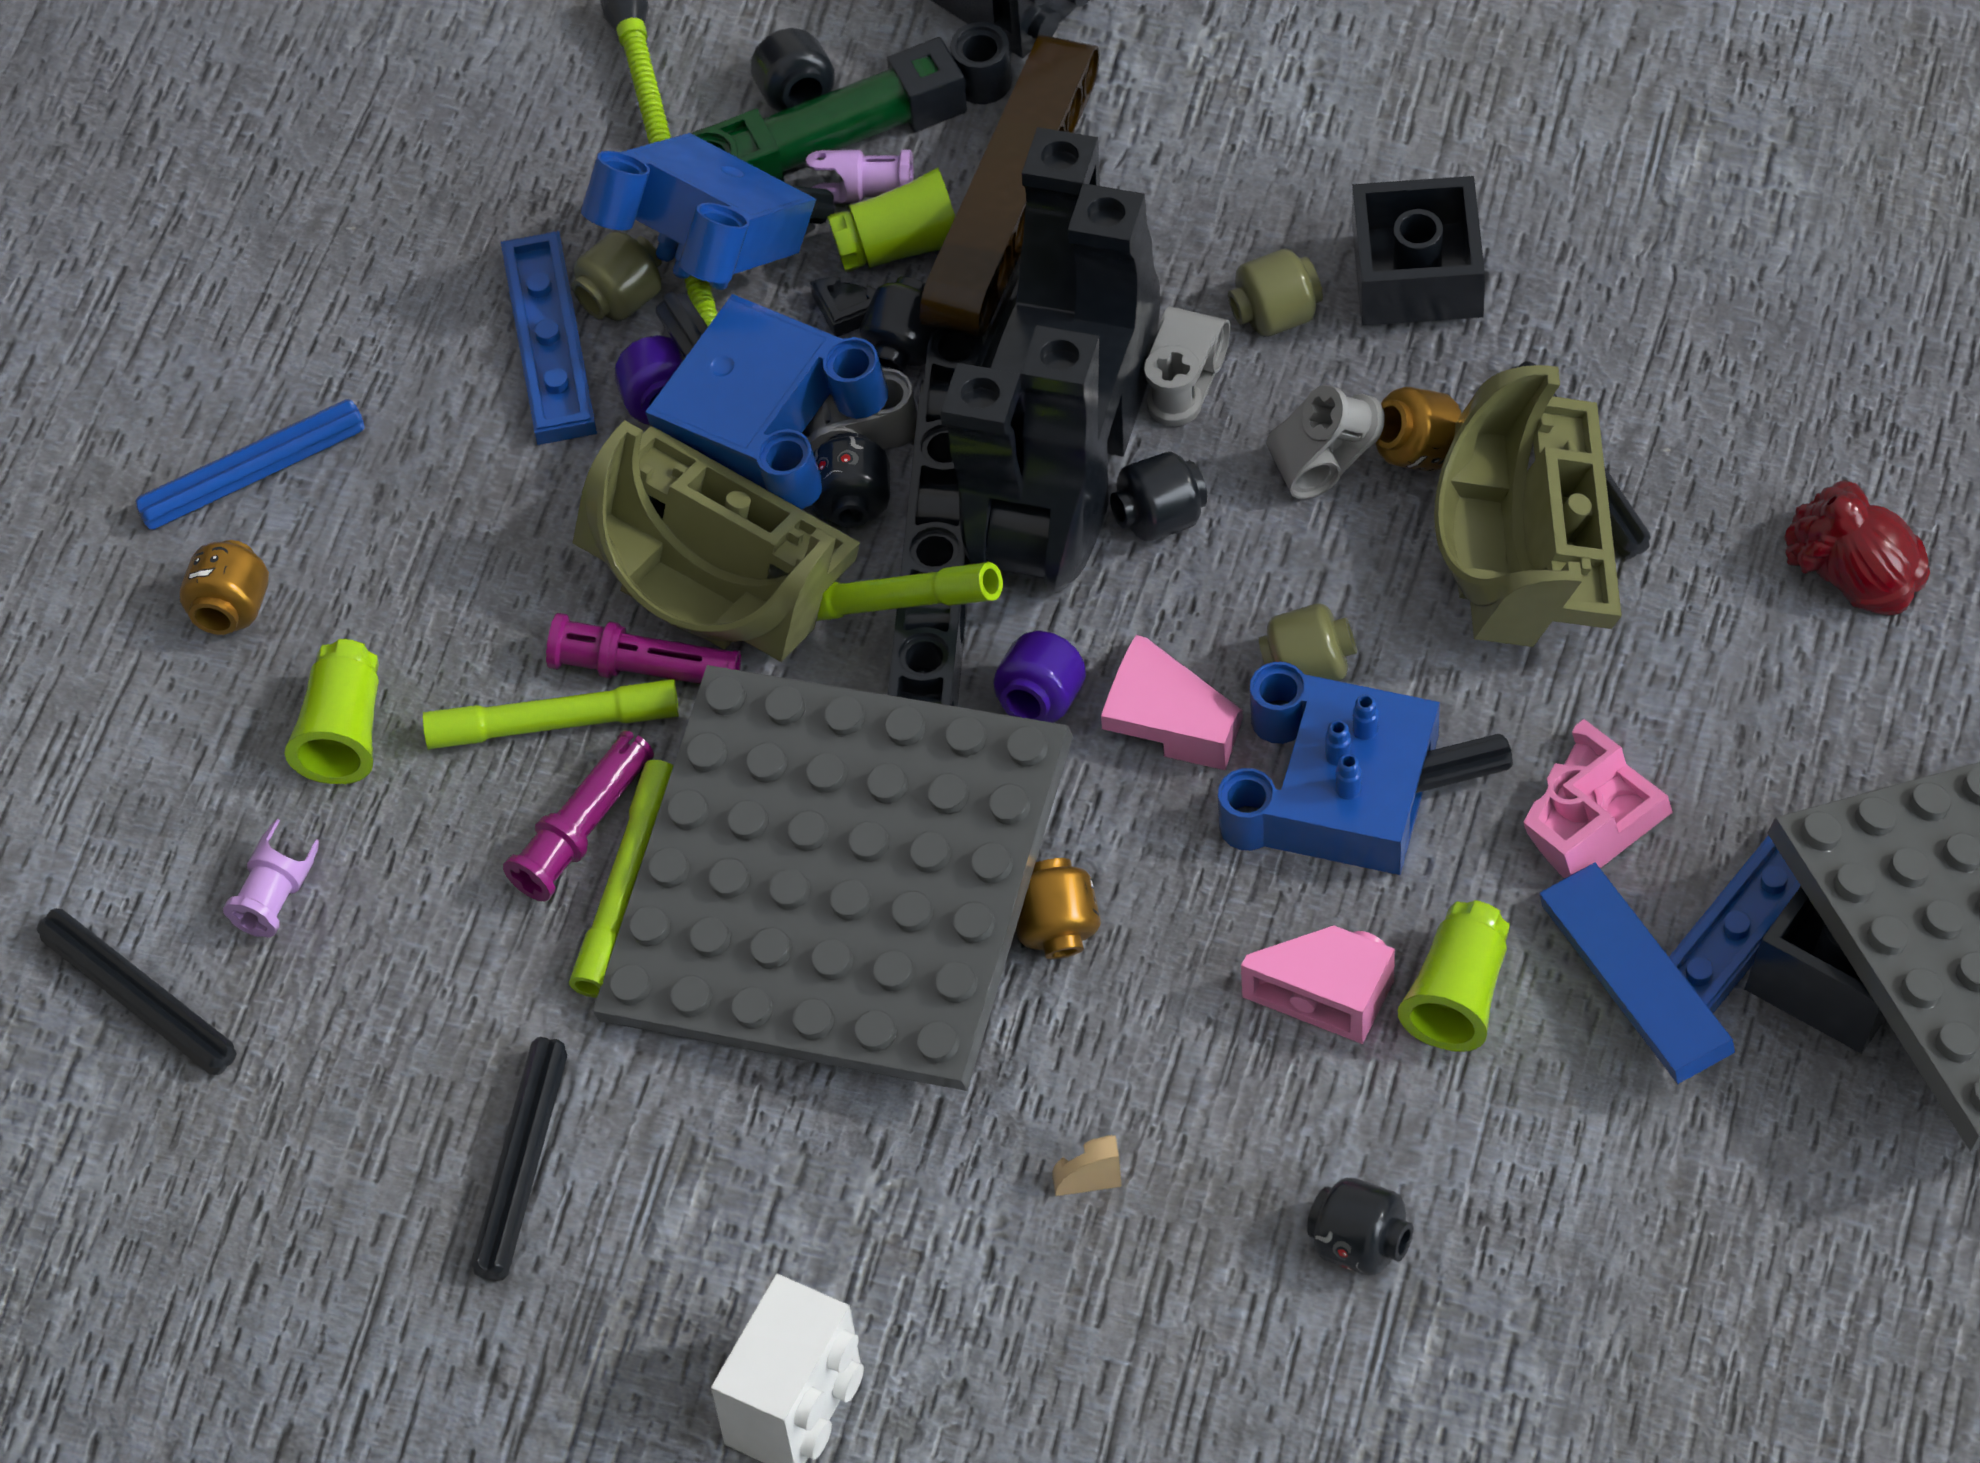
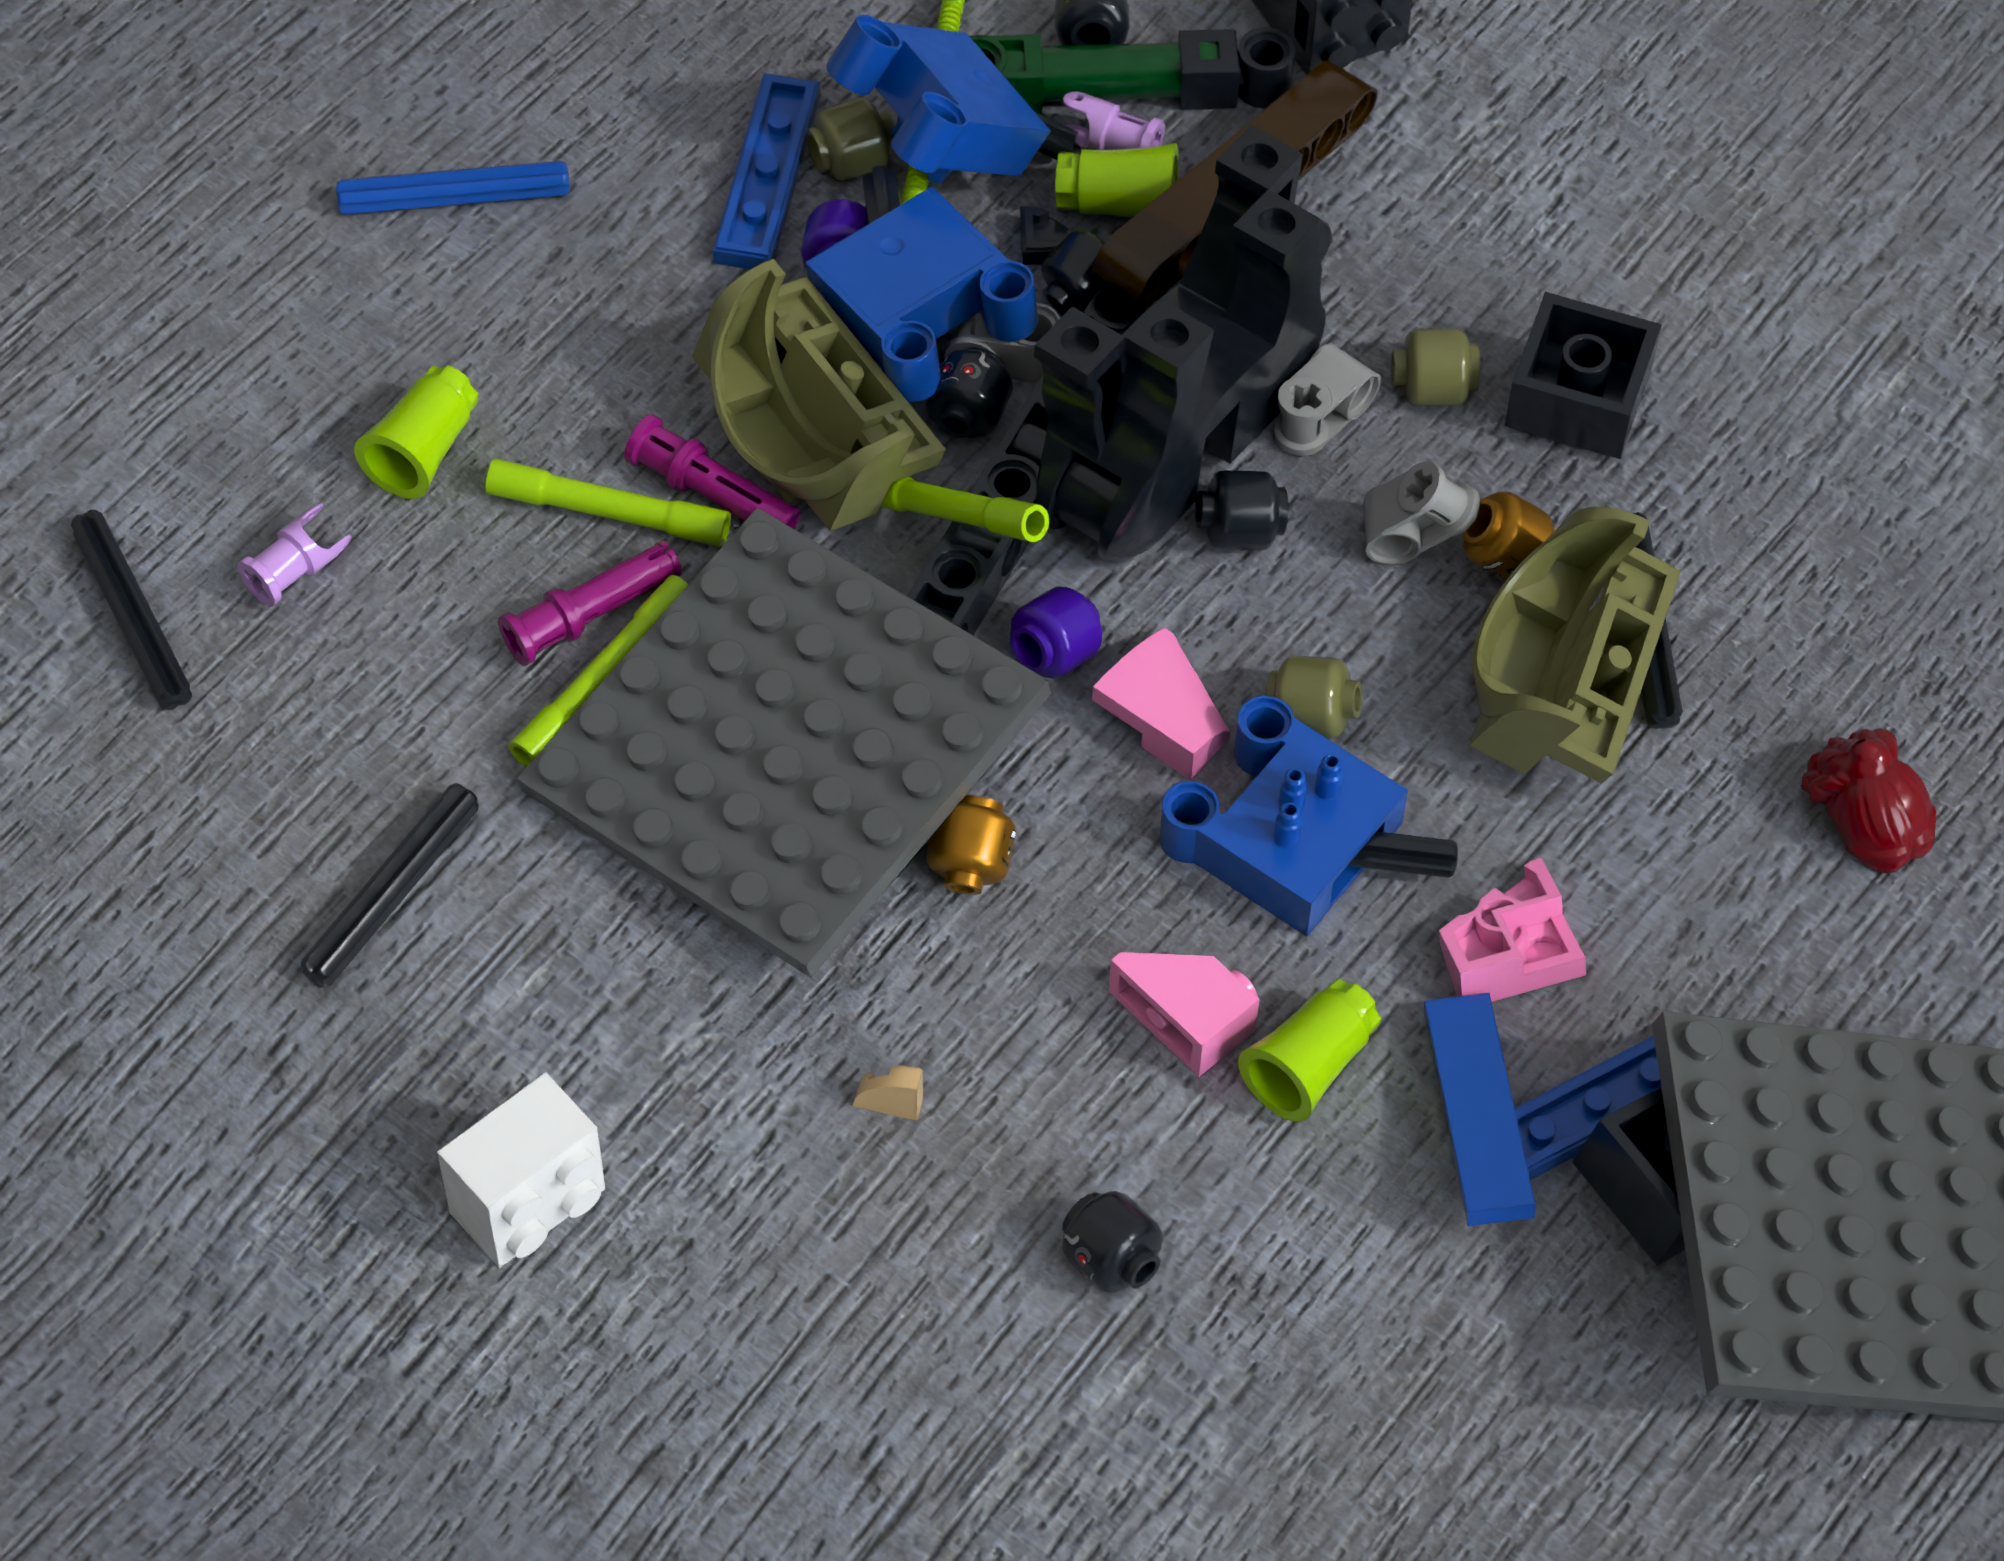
camera: 15 degrees right, 0 degrees up
pearl gold head [180,540,269,635] -> none

